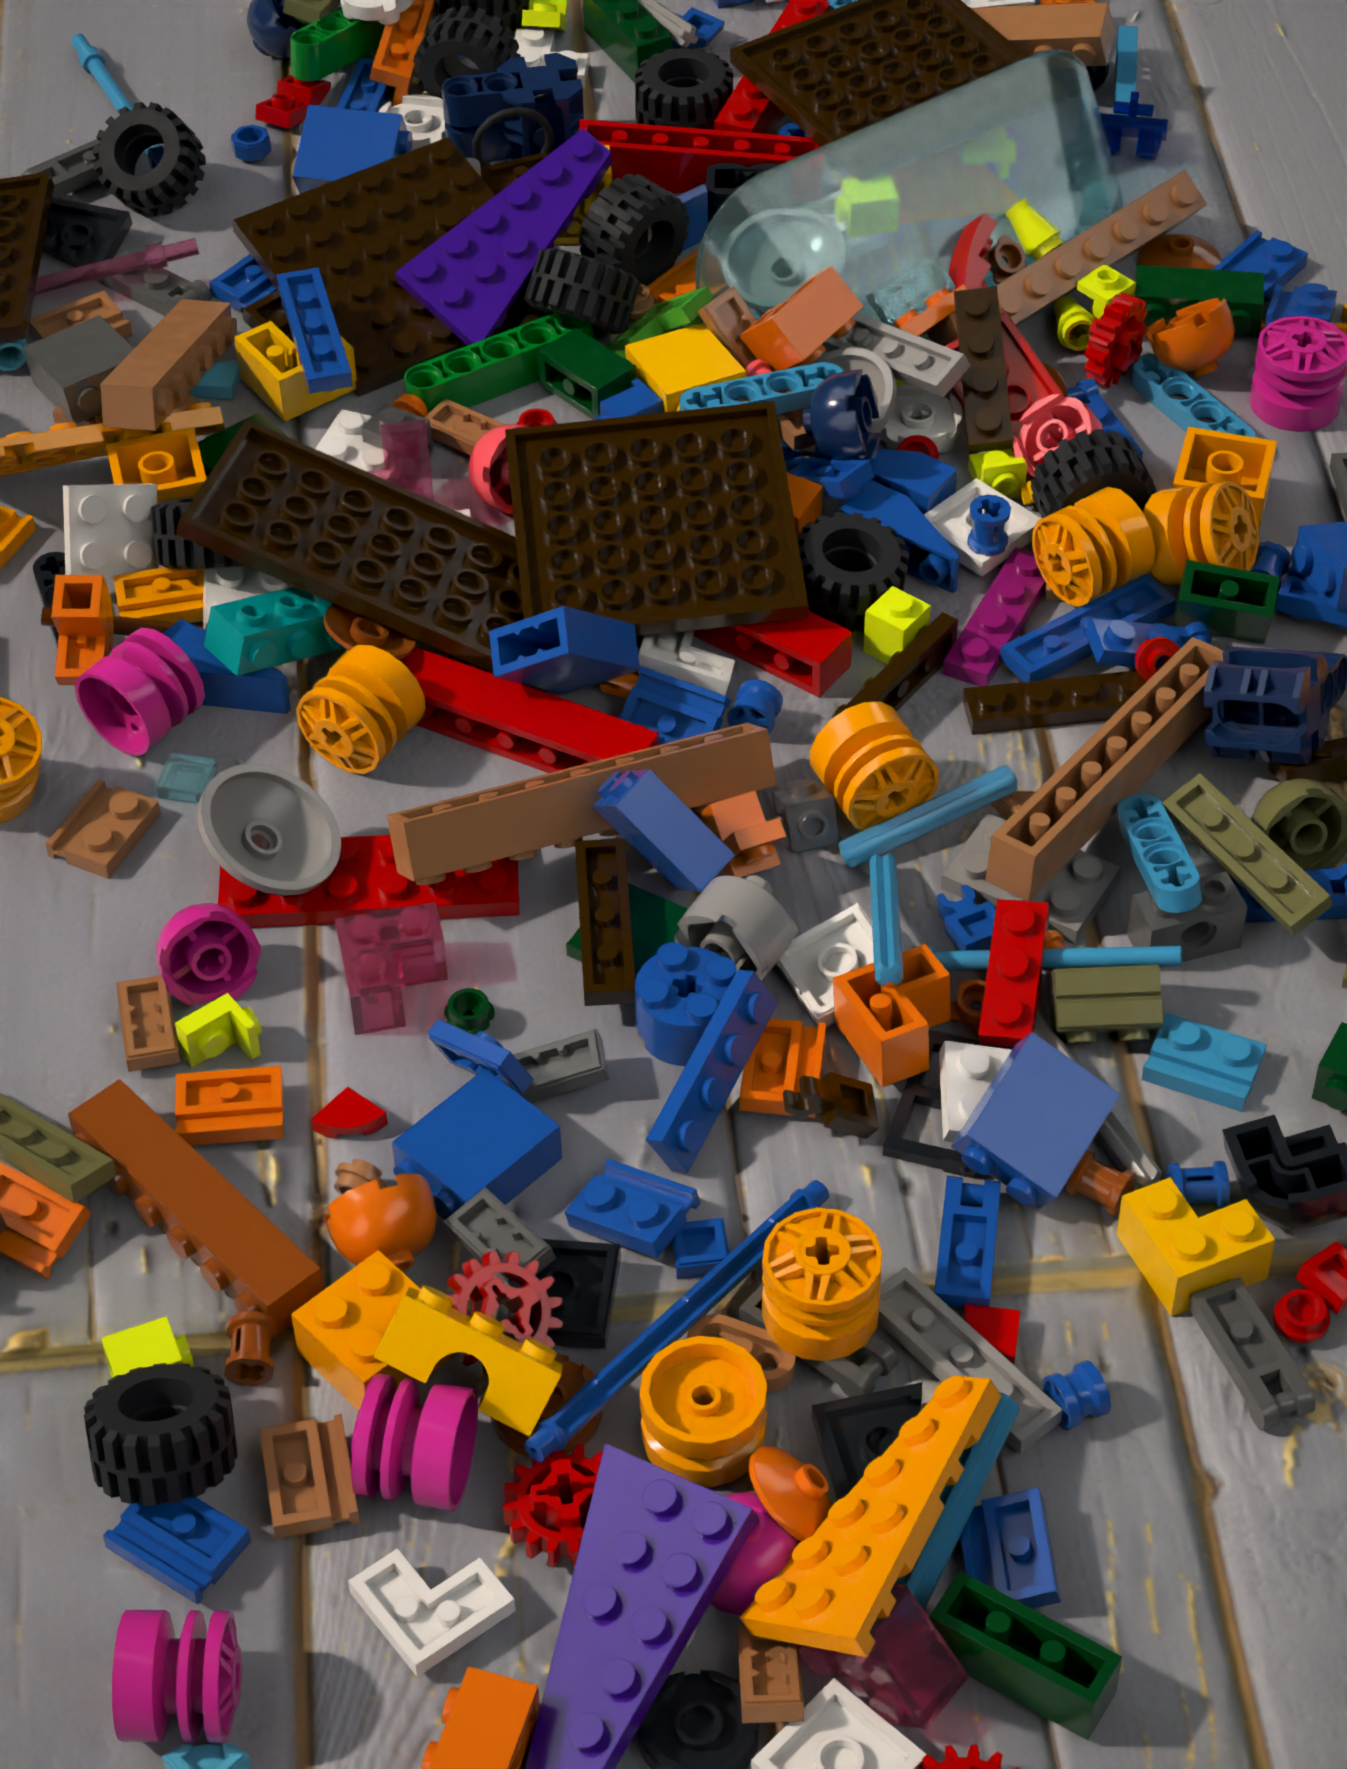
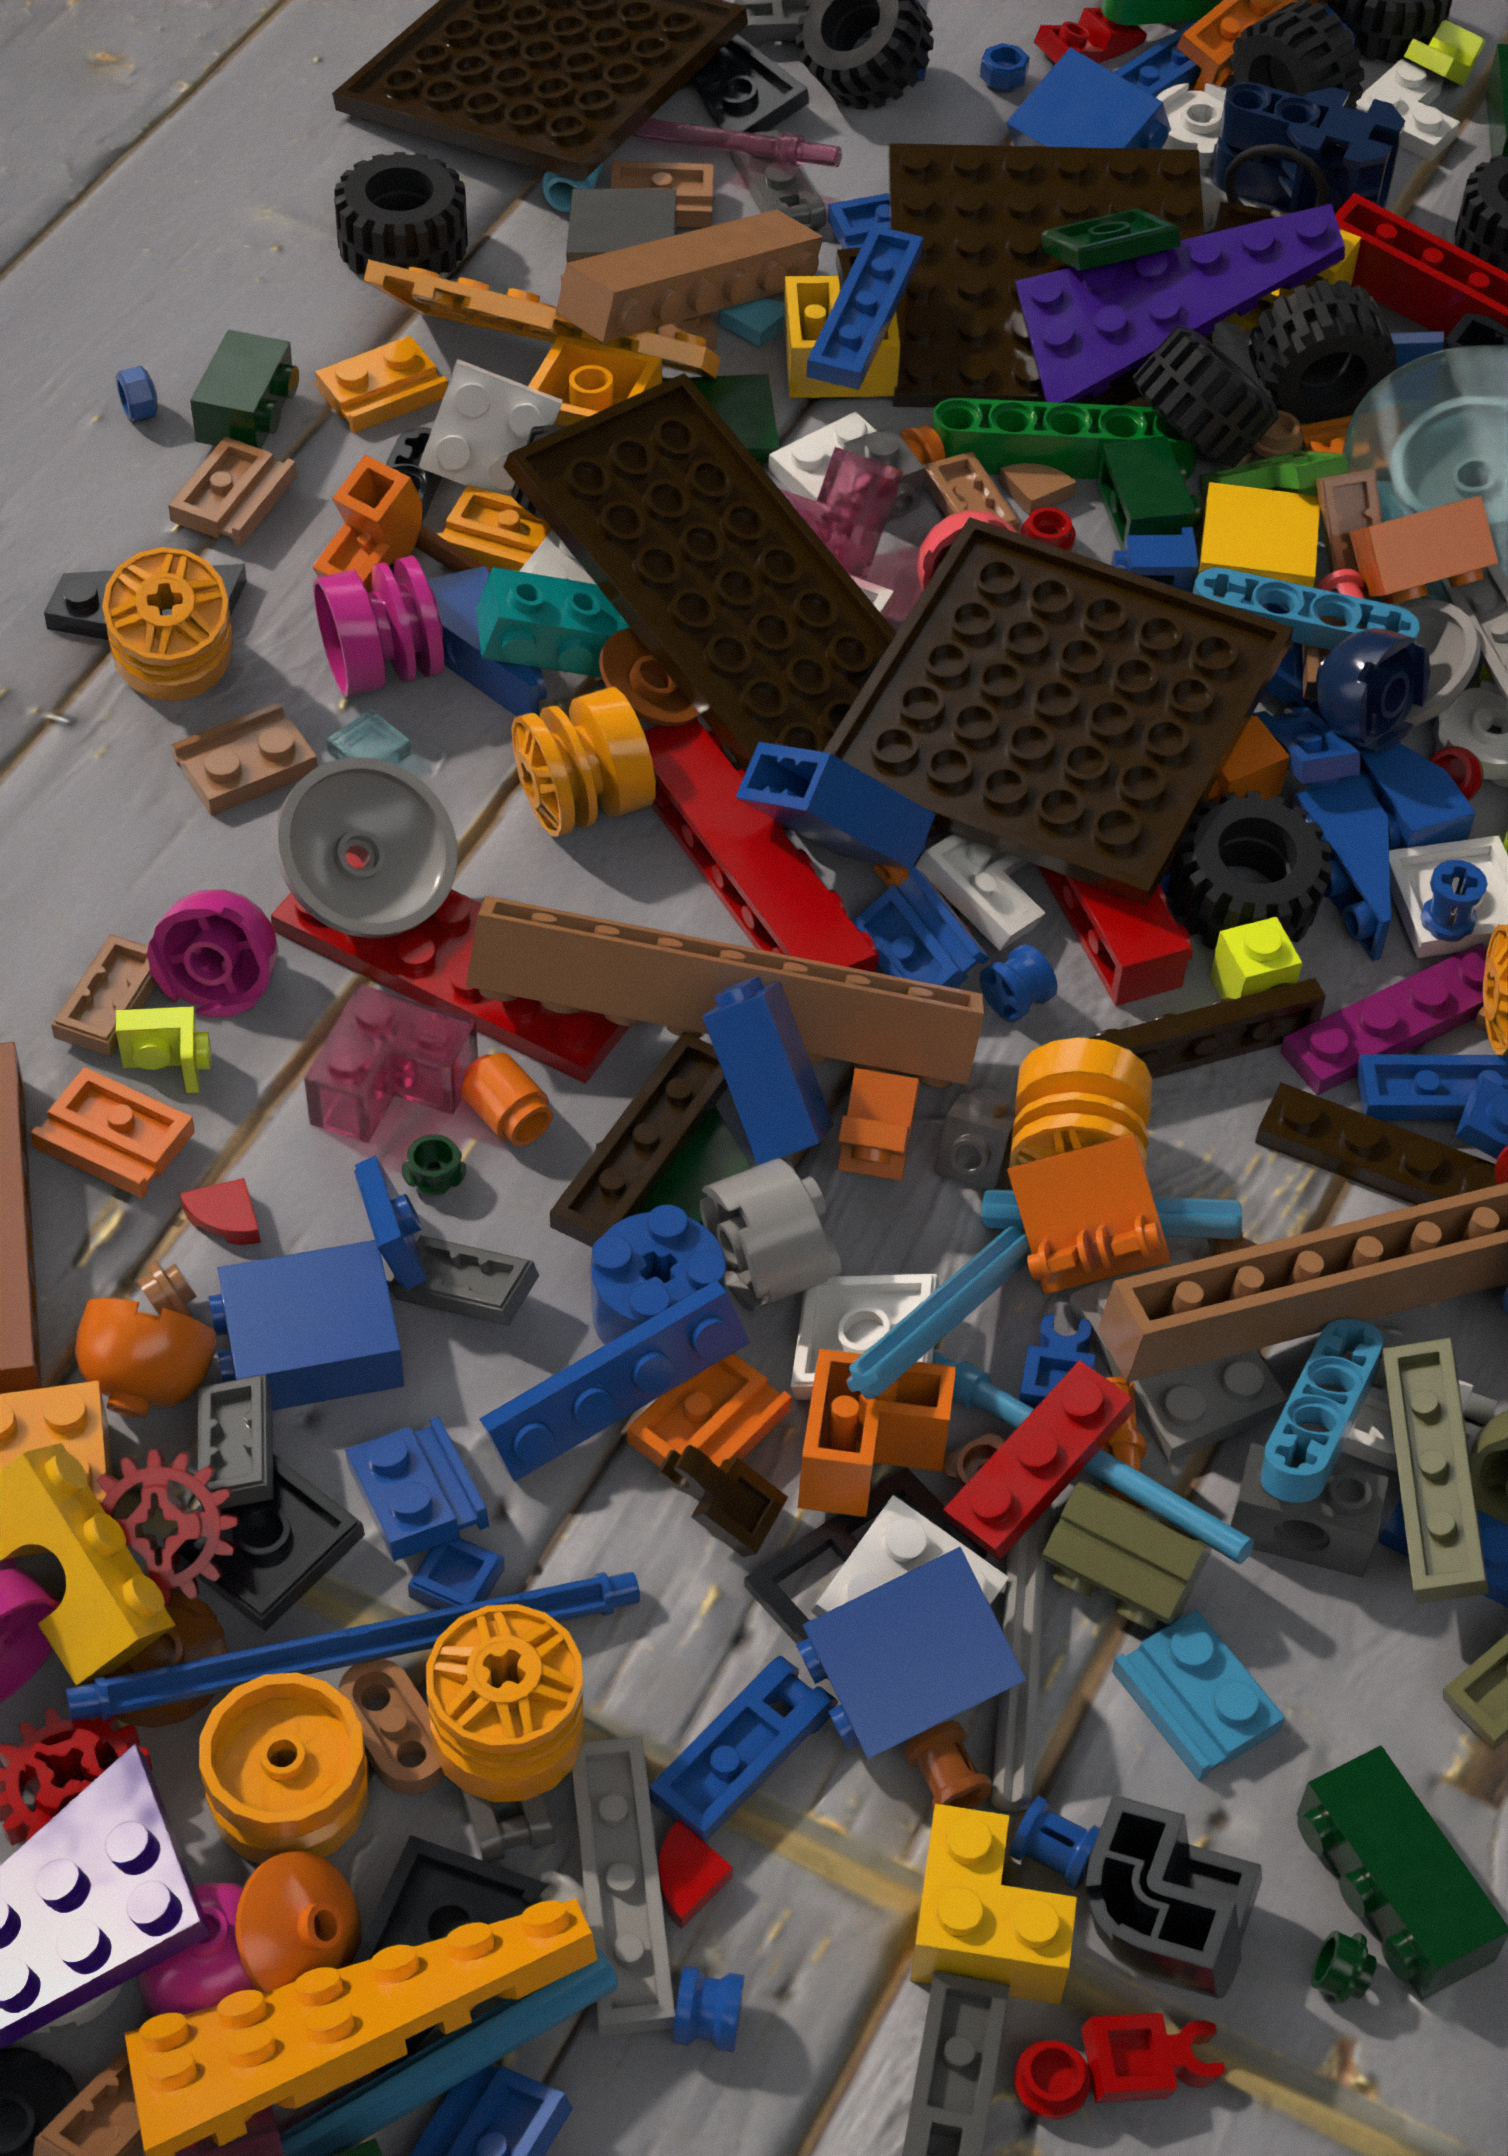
camera: 30 degrees right, 5 degrees up
none -> orange brick [461,1053,553,1147]
none -> medium nougat tile [999,463,1077,515]
none -> orange hinge [1007,1134,1172,1295]
none -> dark green tile [1041,208,1181,271]

